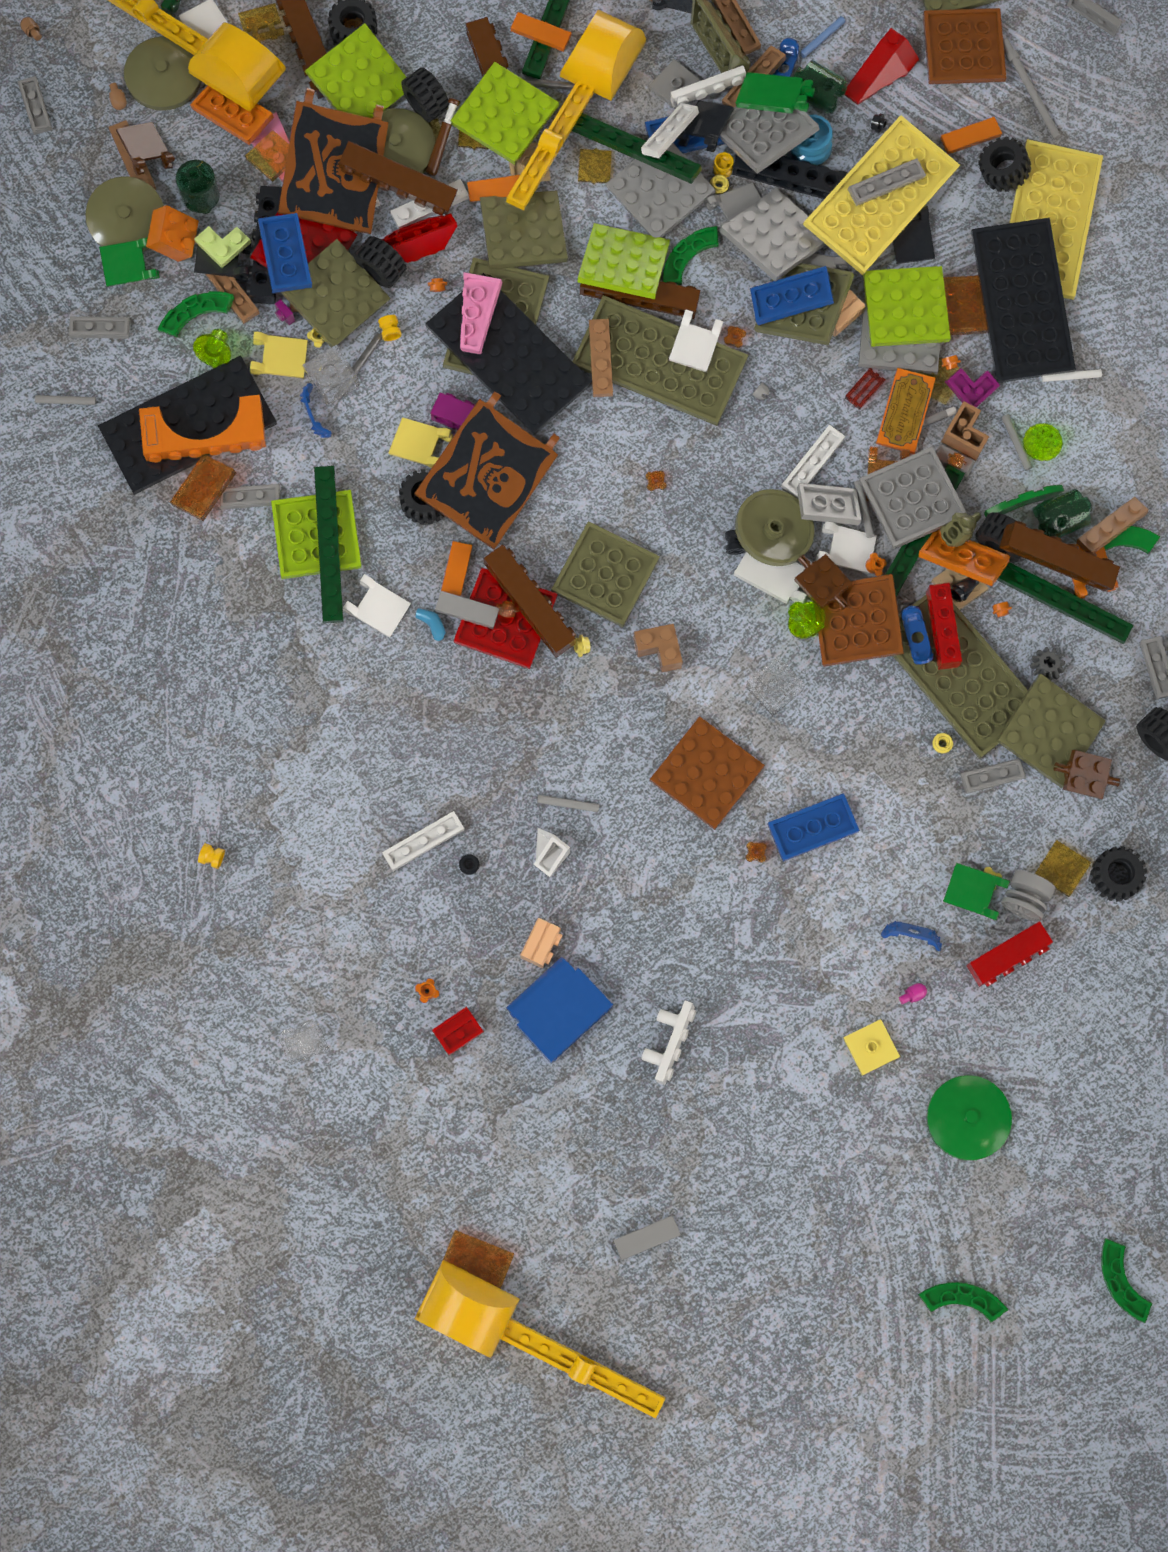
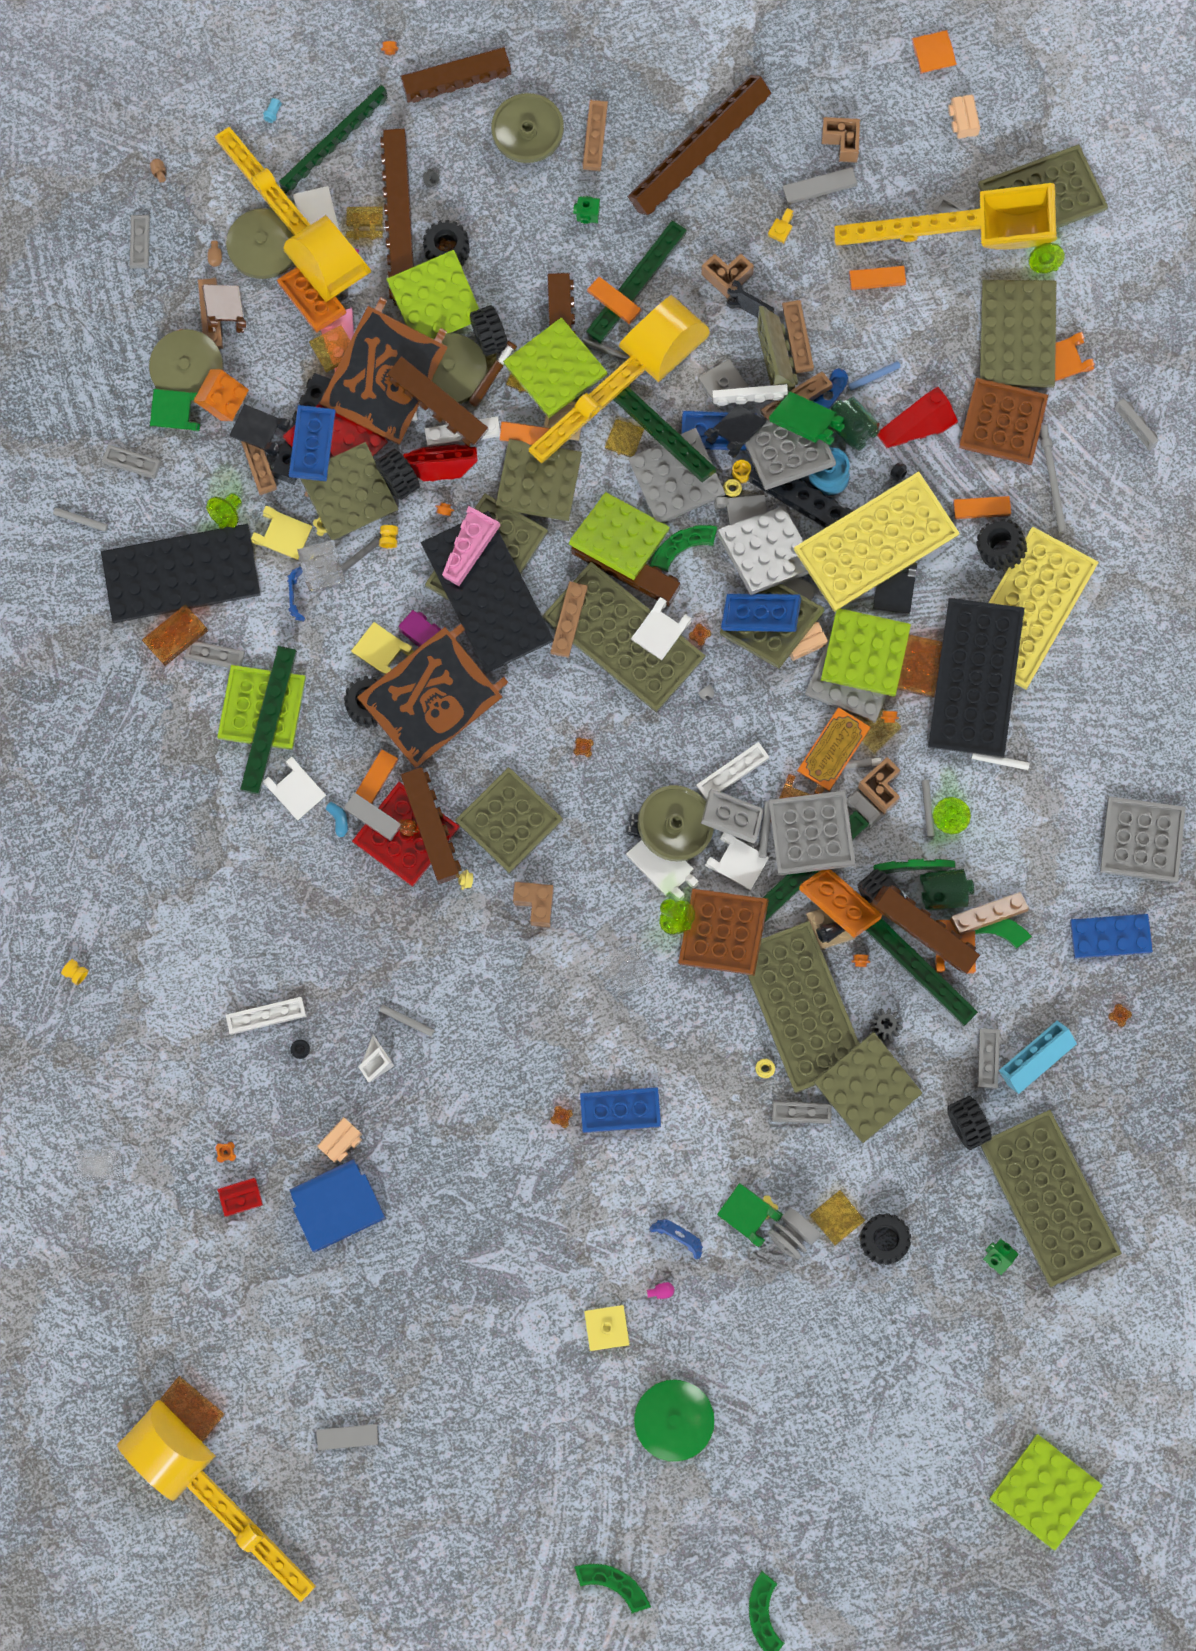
camera: 25 degrees right, 0 degrees up
orange arch [139,395,266,462] -> none
green tile [157,291,235,338] -> none
clear green cylinder [175,159,220,214] -> none
yellowish green plate [194,226,251,268] -> none
magenta plate [275,299,295,325] -> none
white plate [641,103,699,158] -> none
white plate [642,1001,696,1085] -> none
dark orange plate [650,716,765,830] -> none
reddish brown plate [794,554,852,610] -> none
clear red tile [845,368,886,410] -> none
light grey tile [848,158,926,206] -> none
orange plate [865,553,887,576] -> none
blue piece [901,606,934,664] -> none
red brick [926,583,962,670] -> none
olive piece [940,512,981,547] -> none
magenta plate [945,368,1000,407] -> none
clear orange plate [947,452,967,469] -> none
red brick [966,921,1053,987] -> none
reddish brown plate [1053,750,1120,799] -> none

